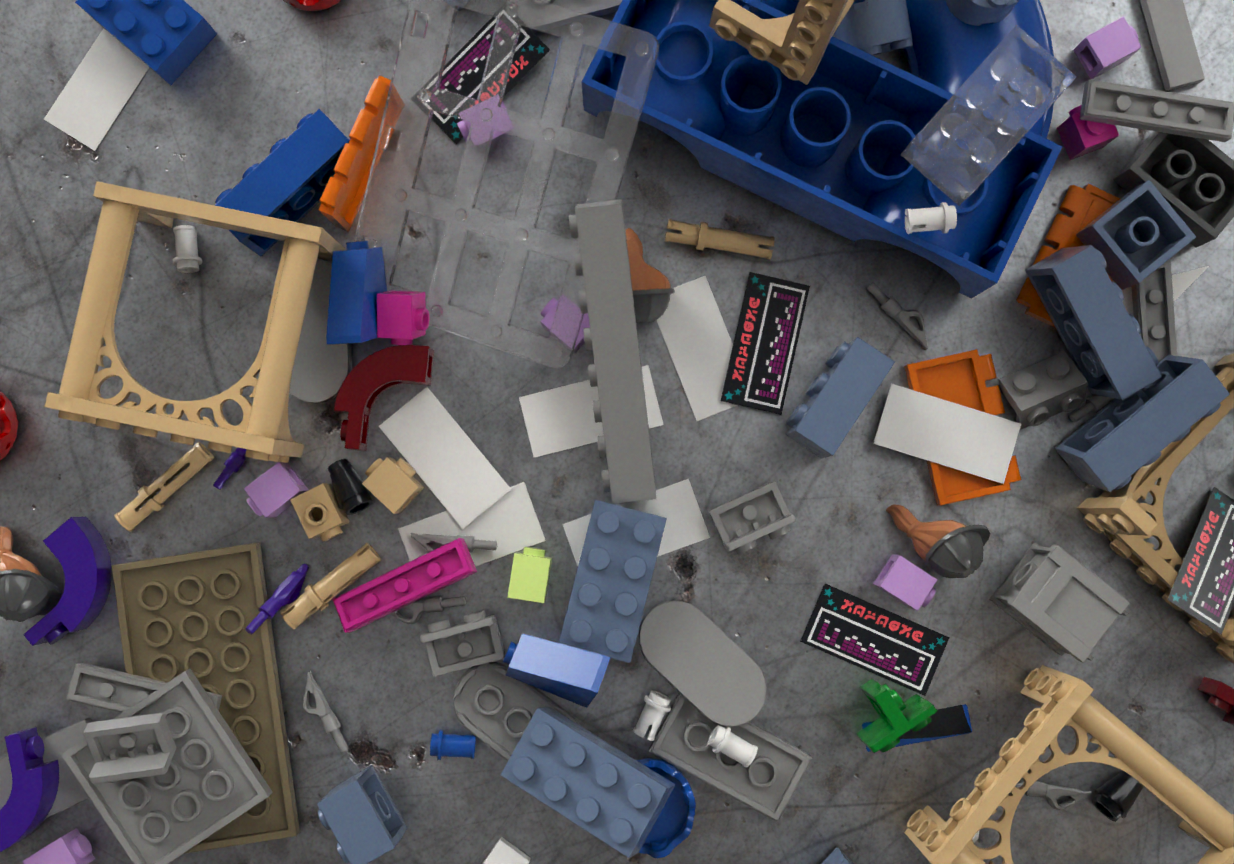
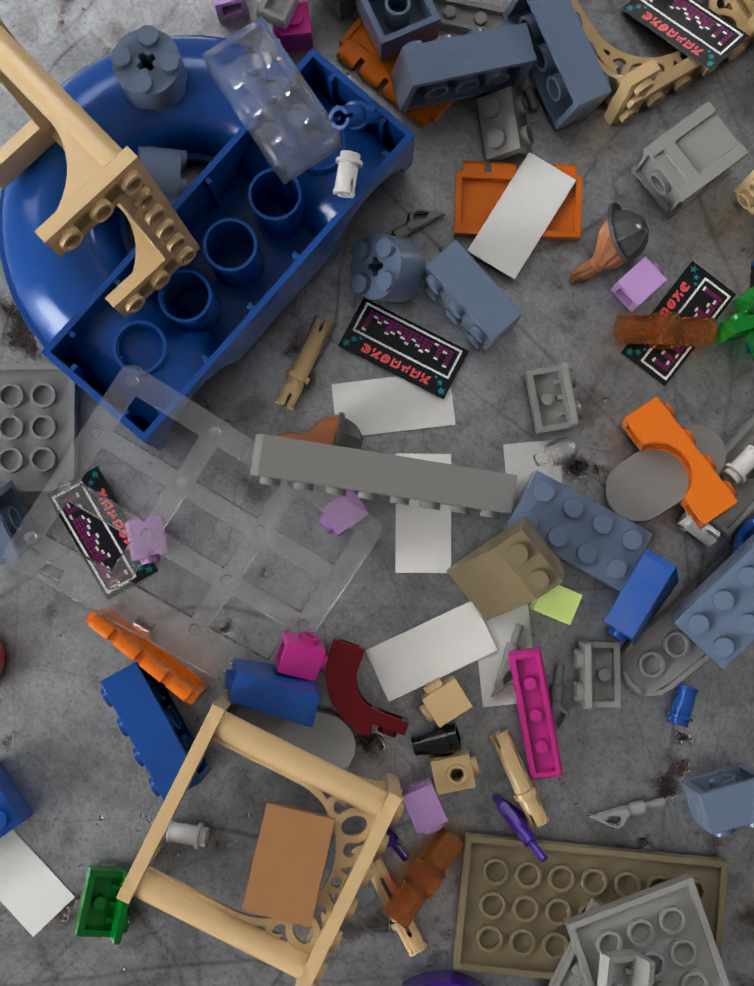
camera: 80 degrees left, 0 degrees up
none -> green bracket [74,865,135,945]
none -> medium nougat tile [241,801,336,928]
none -> blue pin [329,100,382,130]
none -> sand blue brick [351,233,425,303]
none -> clear orange piece [383,827,465,929]
none -> dark tan slope [447,516,565,620]
none -> clear cylinder [533,437,578,467]
none -> clear orange piece [614,312,717,349]
none -> orange arch [622,396,738,530]

